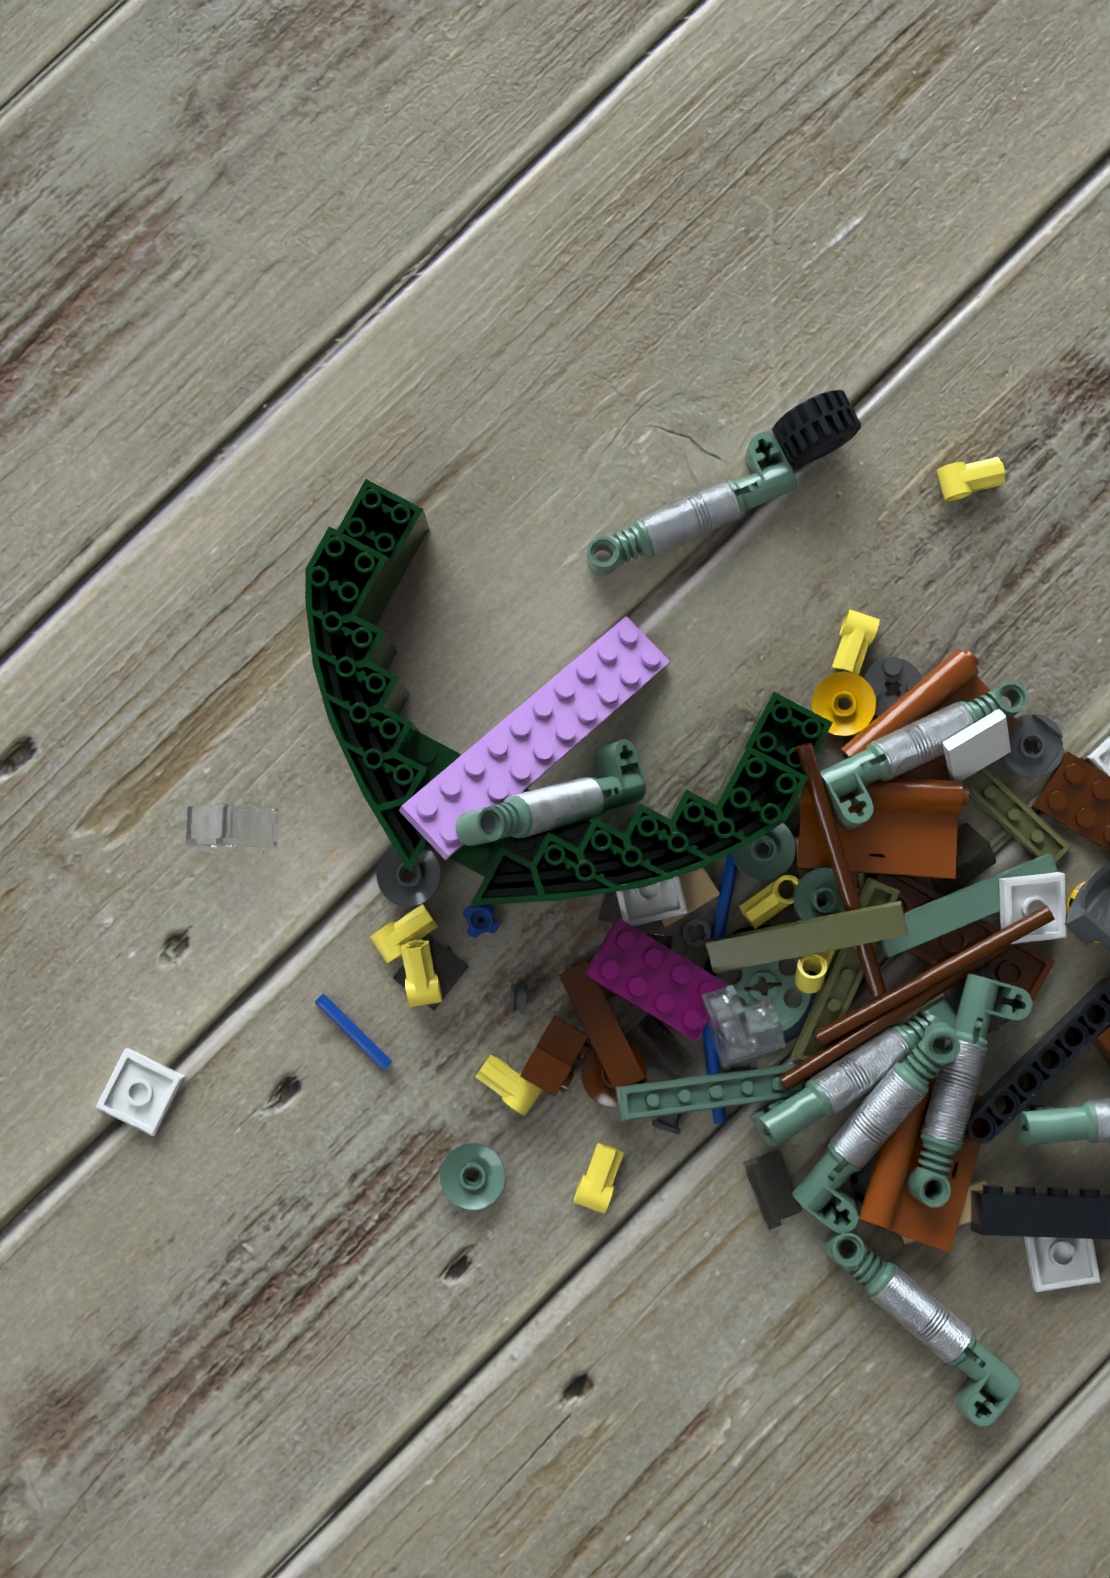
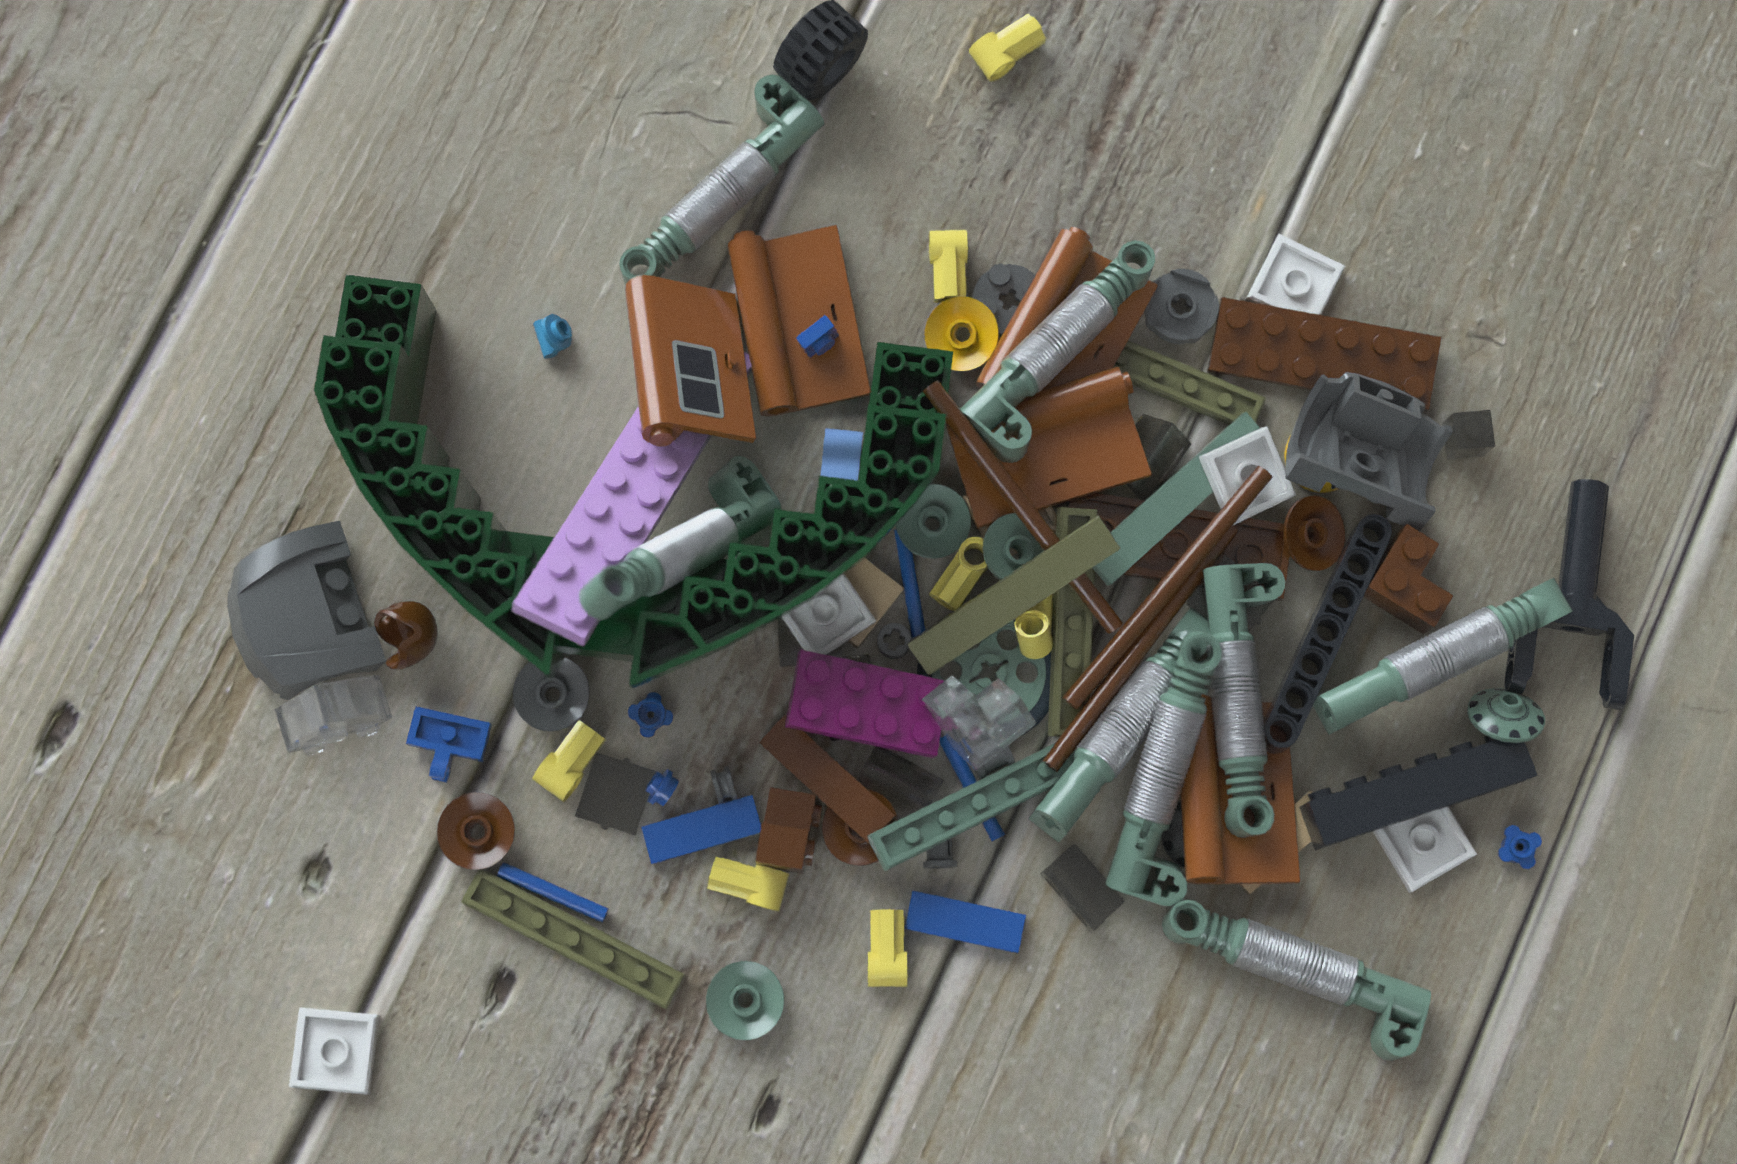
camera: 25 degrees left, 5 degrees down
light yellow piece [401,939,442,1008] -> none
white tile [943,709,1011,781] -> none
none -> dark grey piece [227,521,386,700]
none -> reddish brown helmet [374,601,438,670]
none -> blue plate [406,706,492,783]
none -> reddish brown dish [437,792,515,870]
none -> olive tile [461,869,685,1010]
none -> dark azure plate [533,314,572,359]
none -> dark orange door [625,275,756,447]
none -> blue tile [641,795,761,865]
none -> blue plate [645,769,679,806]
none -> dark orange door [727,224,871,416]
none -> blue plate [796,315,839,358]
none -> medium blue axle [820,428,863,480]
none -> blue tile [904,891,1026,953]
none -> reddish brown dish [1284,496,1345,571]

